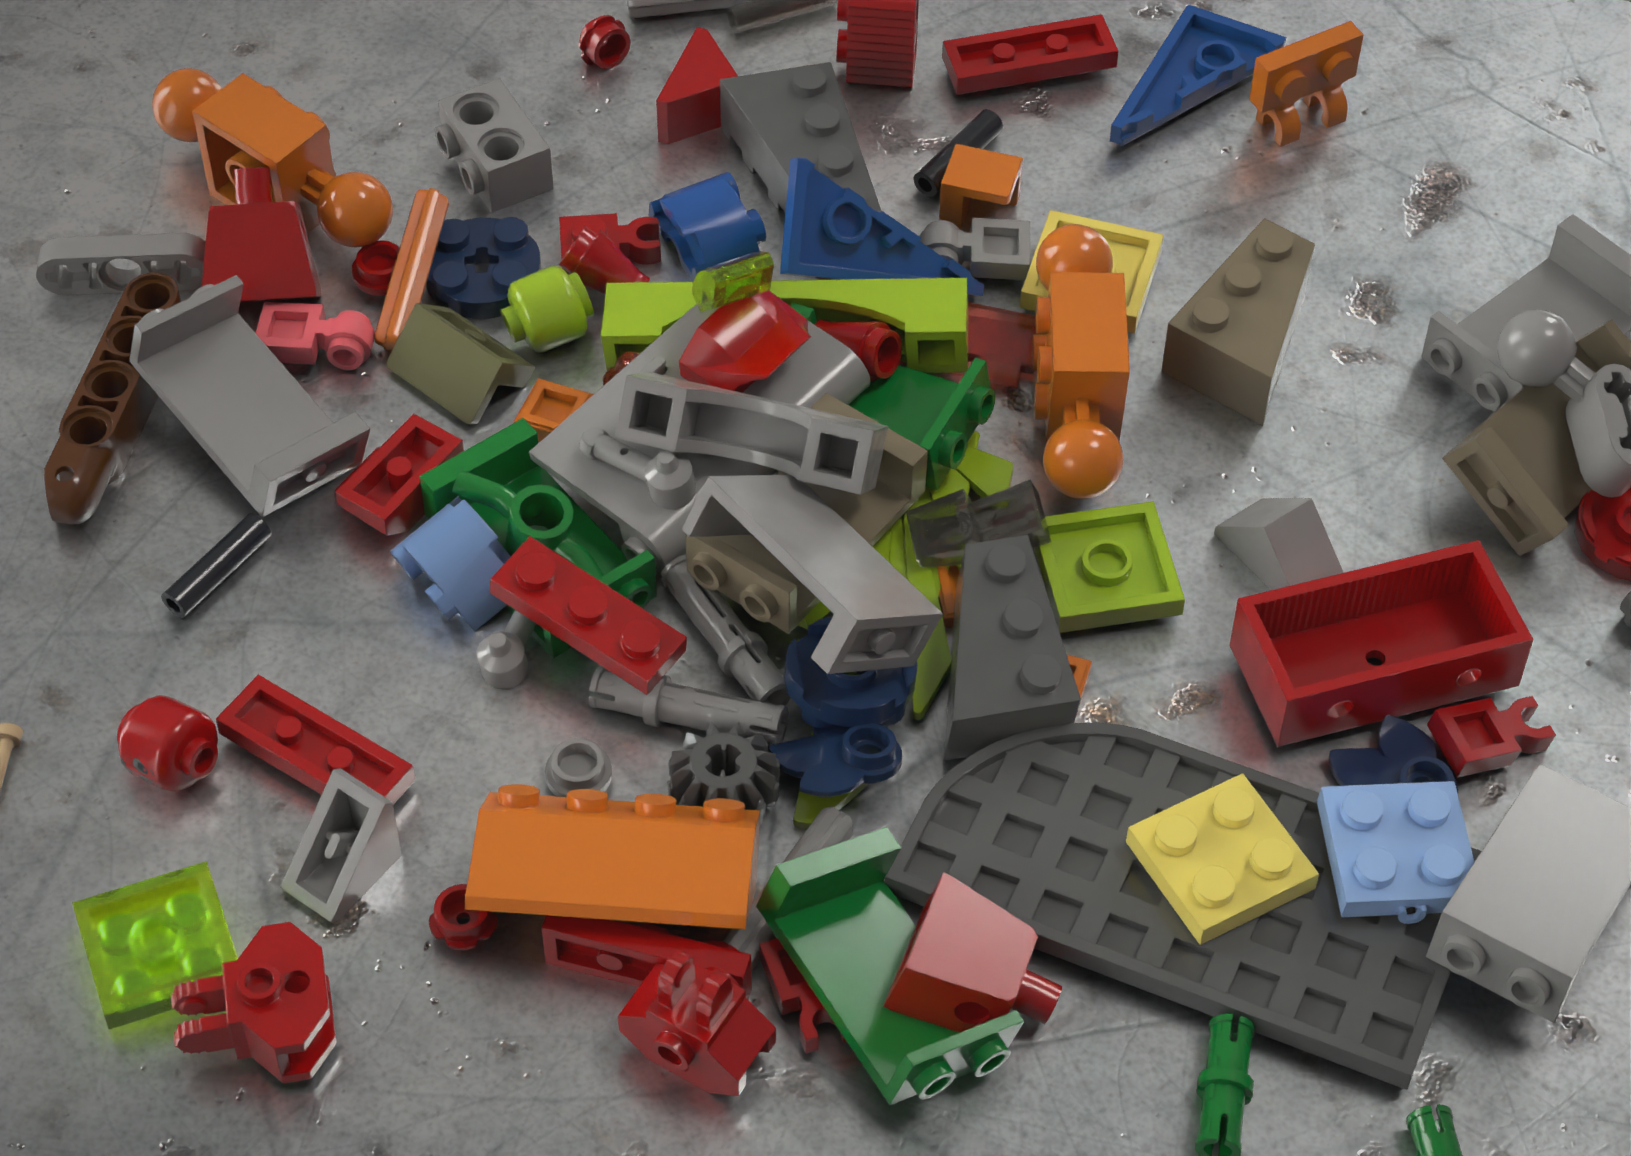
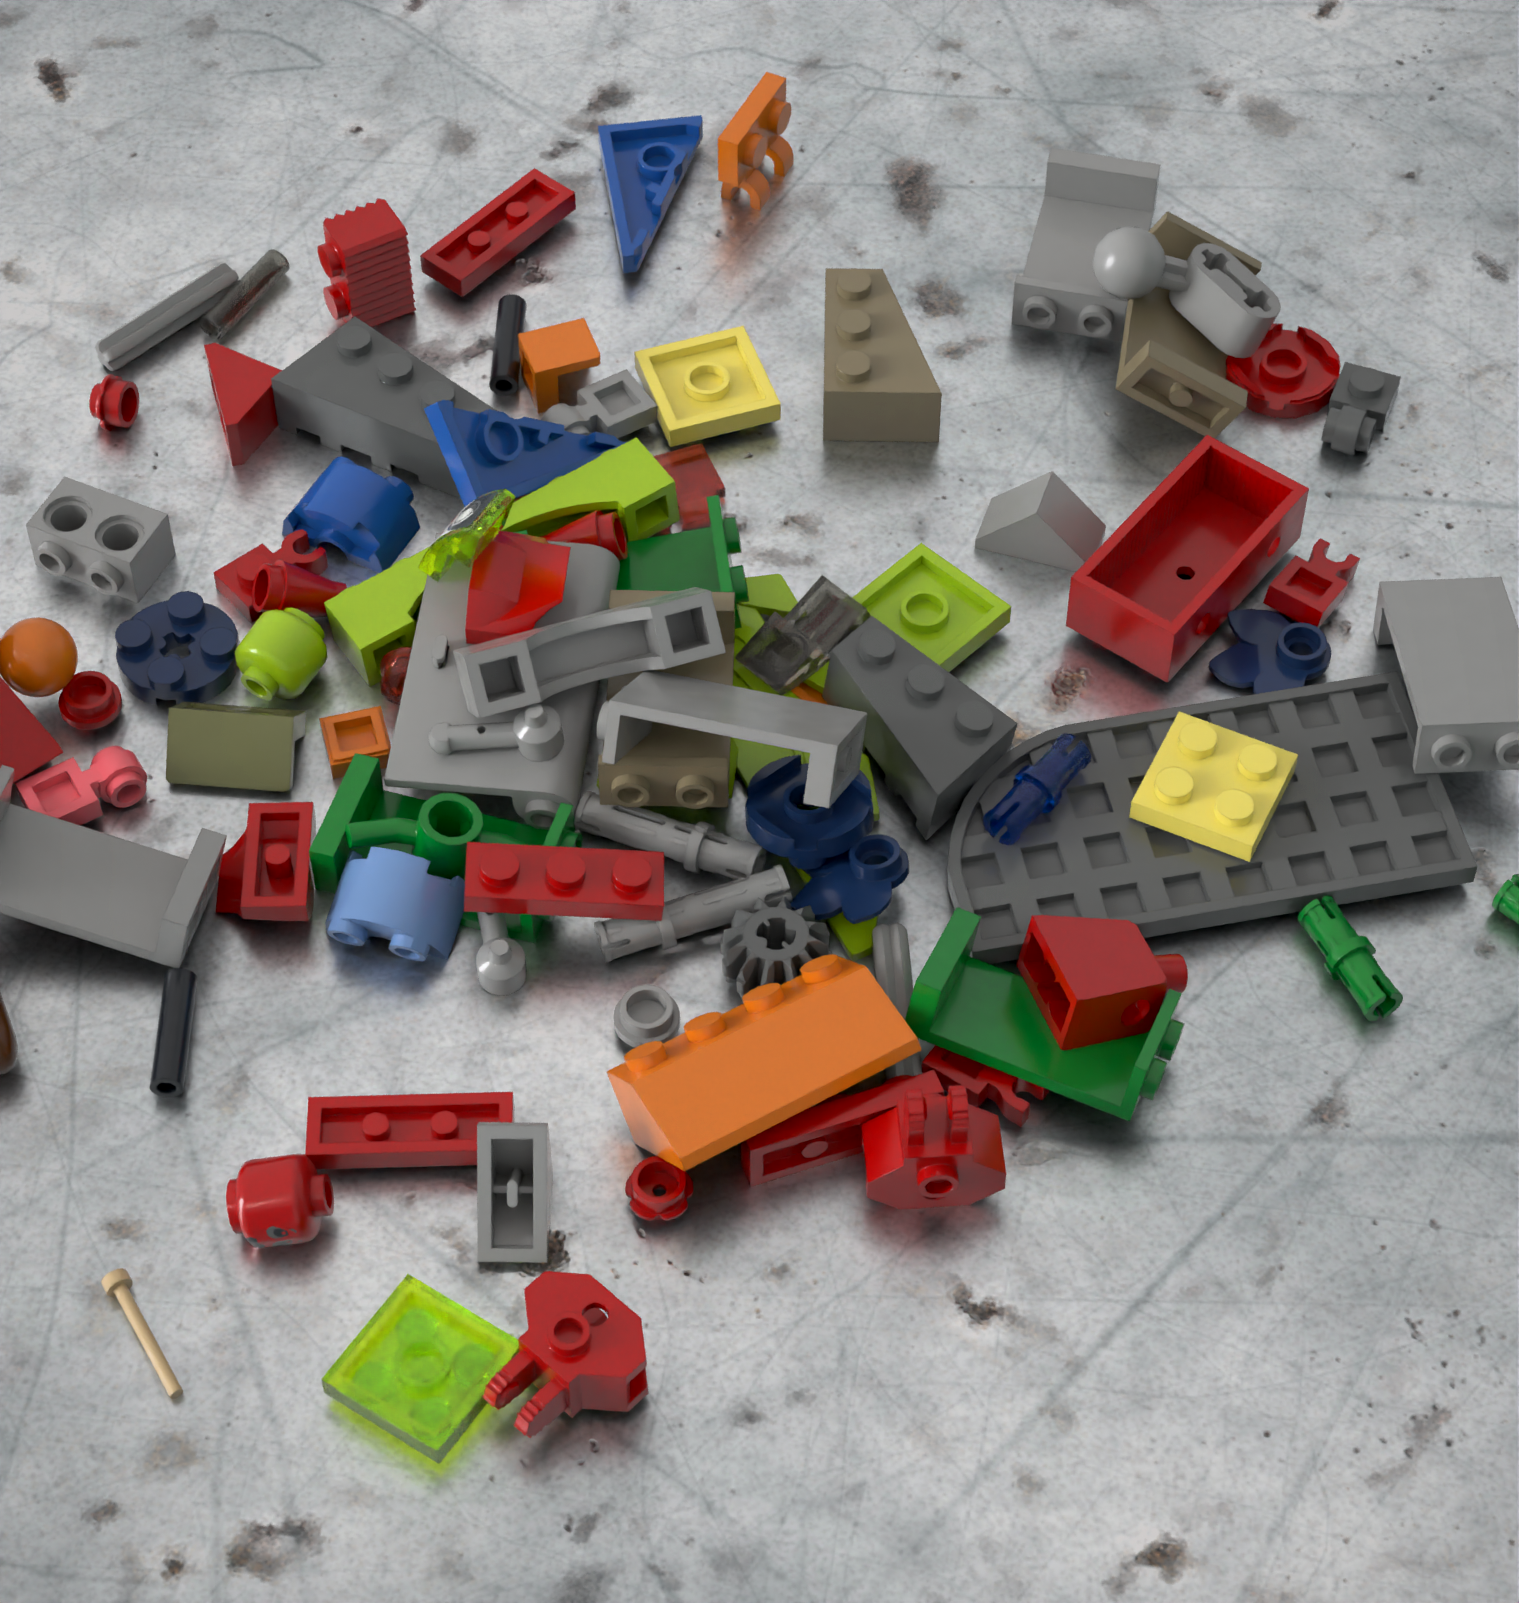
camera: 35 degrees left, 0 degrees up
orange axle [374,188,449,352] -> none
orange brick [1032,224,1130,499] -> none
light blue plate [1317,781,1474,924] -> none
none -> clear blue pin [983,733,1091,845]

